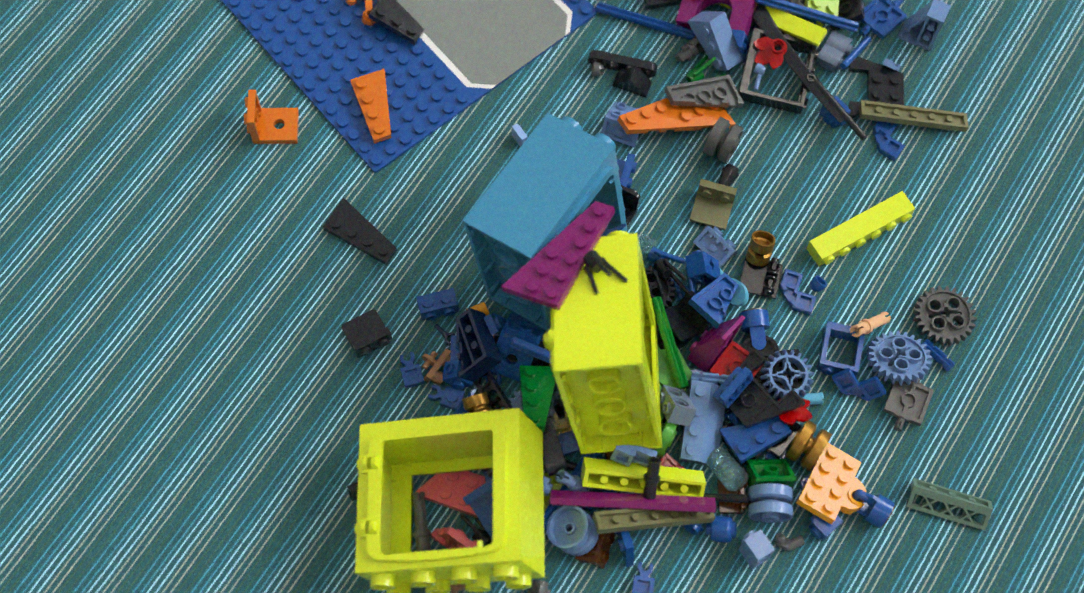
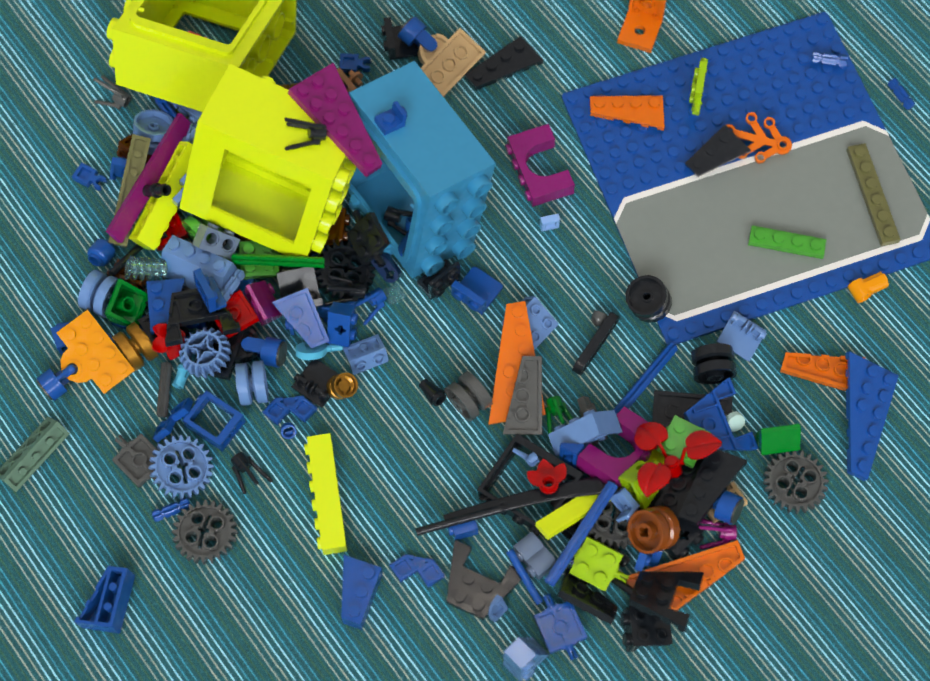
camera: 115 degrees right, 0 degrees up
dark grey pin [412,492,433,552] -> none
black slope [612,66,652,98] -> none
olive bracket [690,179,737,230] -> none
medium blue brick [738,529,775,570] -> none
dark grey arm [774,533,805,551] -> none
light nougat pin [850,312,891,337] -> none
olive plate [859,100,968,132] -> none
none -> blue wedge [74,566,135,634]
none -> dark grey axle [156,362,172,418]
none -> black plant [231,452,273,494]
none -> medium blue wheel [235,360,269,406]
none -> blue wedge [341,555,383,630]
none -> blue bracket [374,101,407,135]
none -> tan plate [397,16,486,97]
none -> magenta arch [505,124,575,207]
none -> black wheel [625,275,672,323]
none -> lime plate [689,58,708,115]

